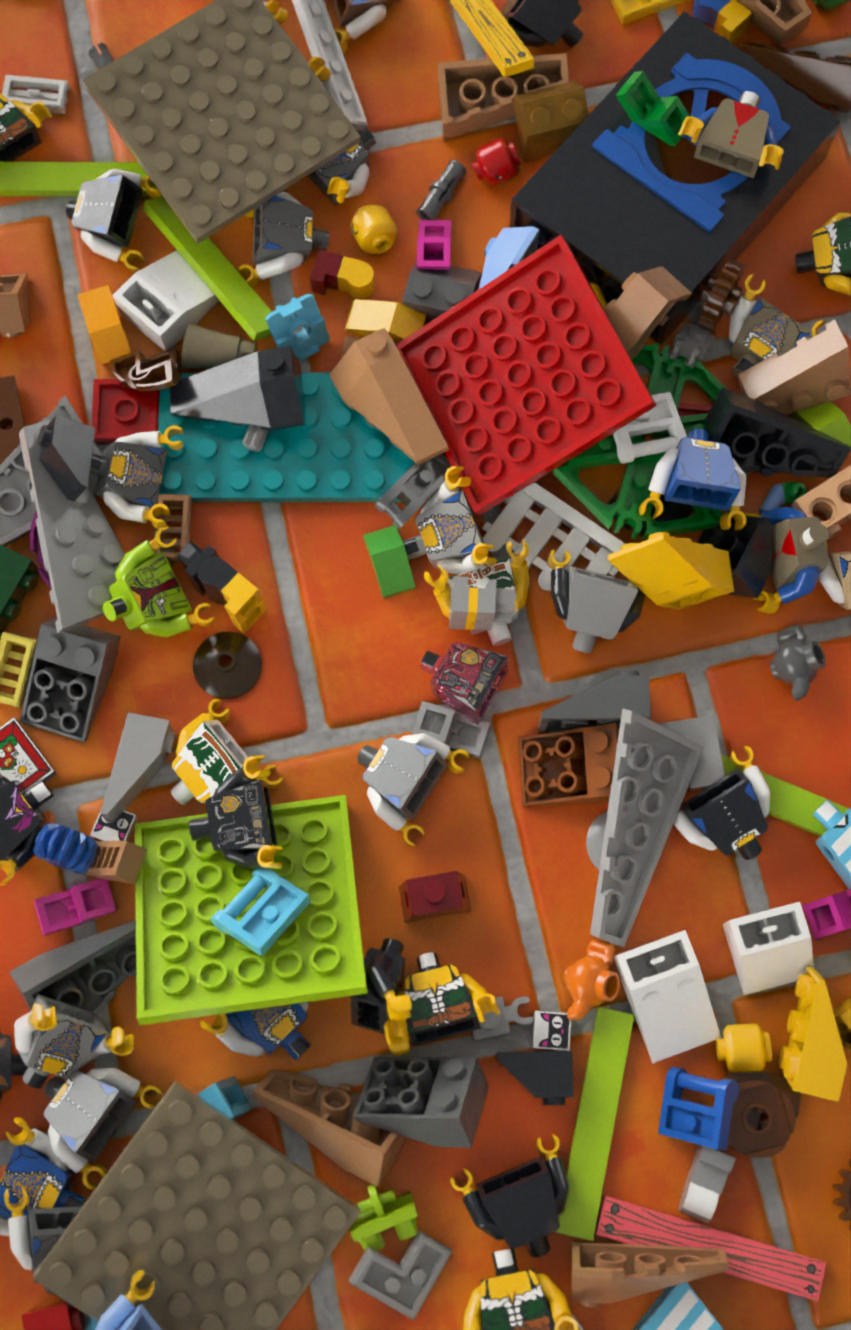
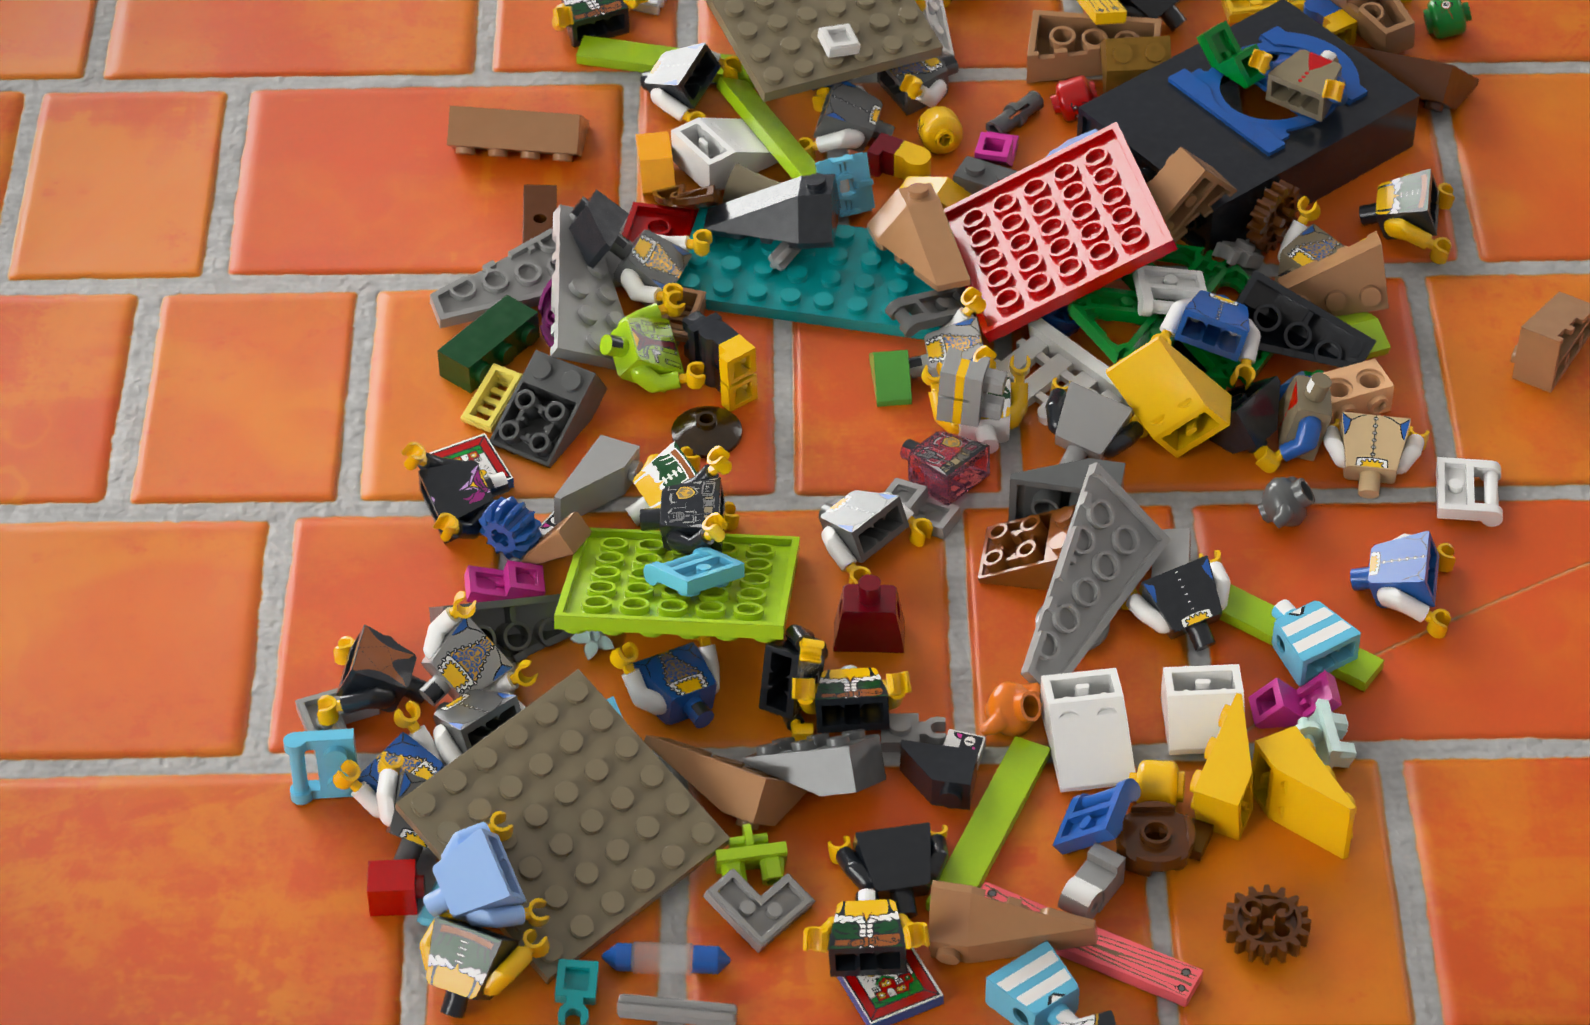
camera: 10 degrees right, 30 degrees down
none -> white tile [818,23,861,58]

